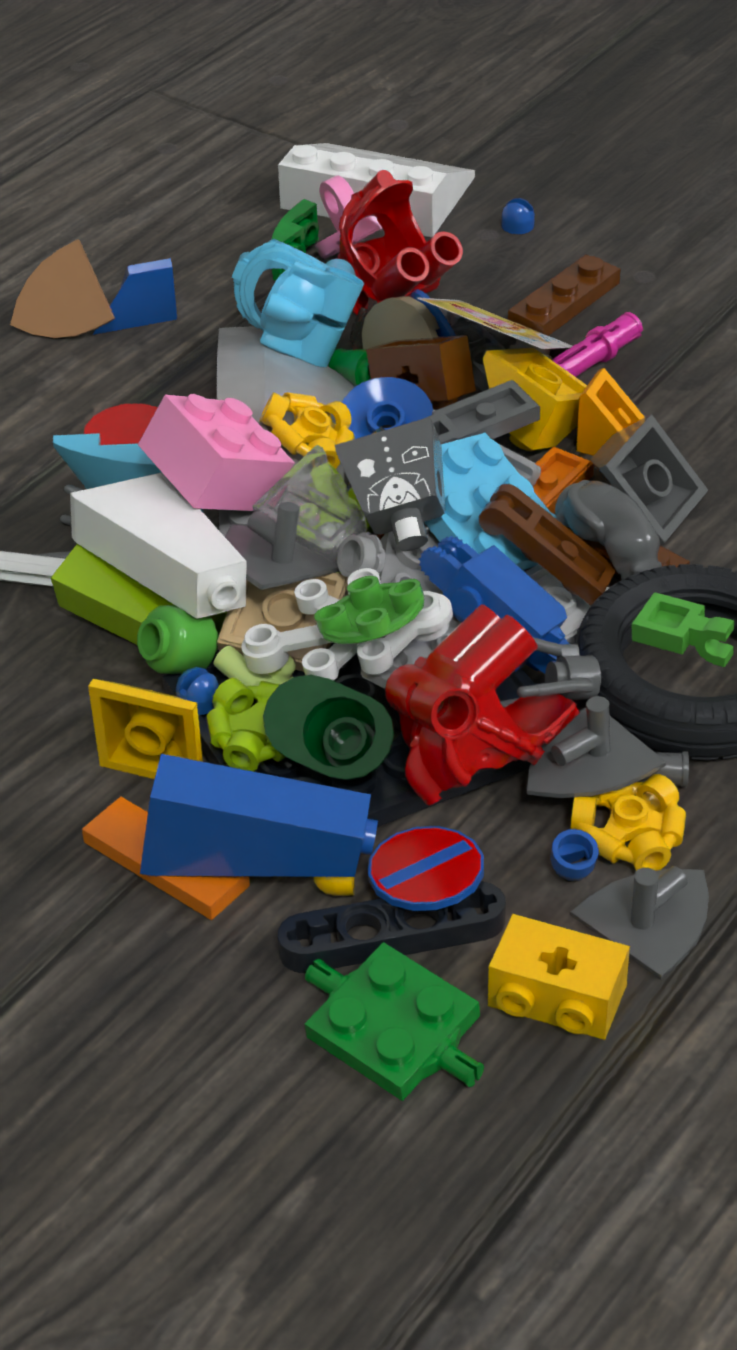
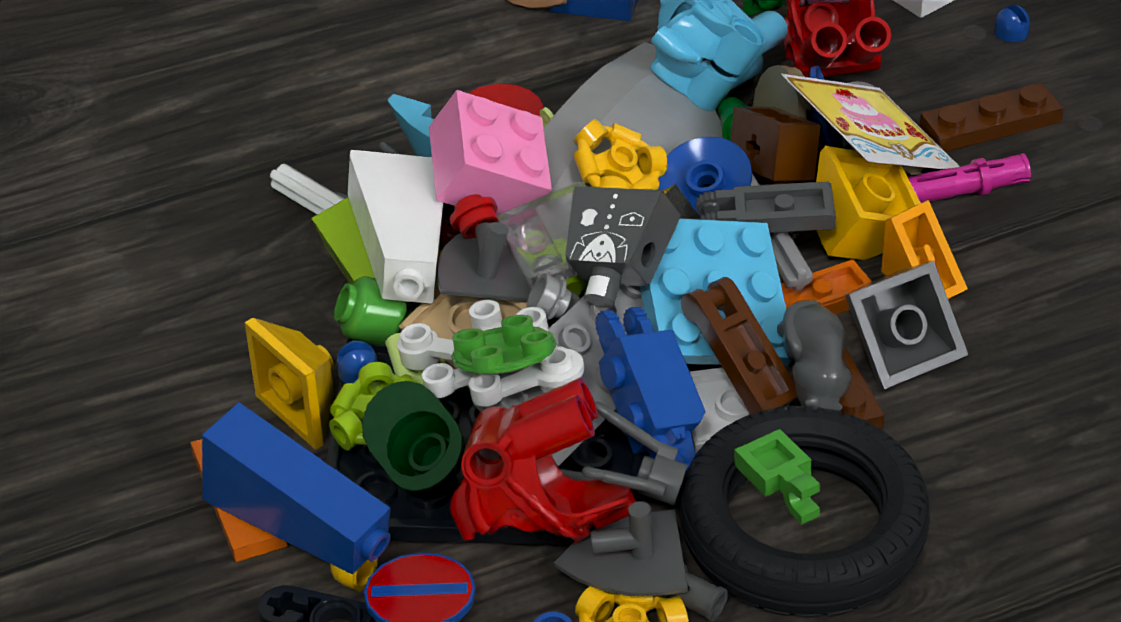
camera: 30 degrees right, 0 degrees up
none -> red plate [449,194,499,239]

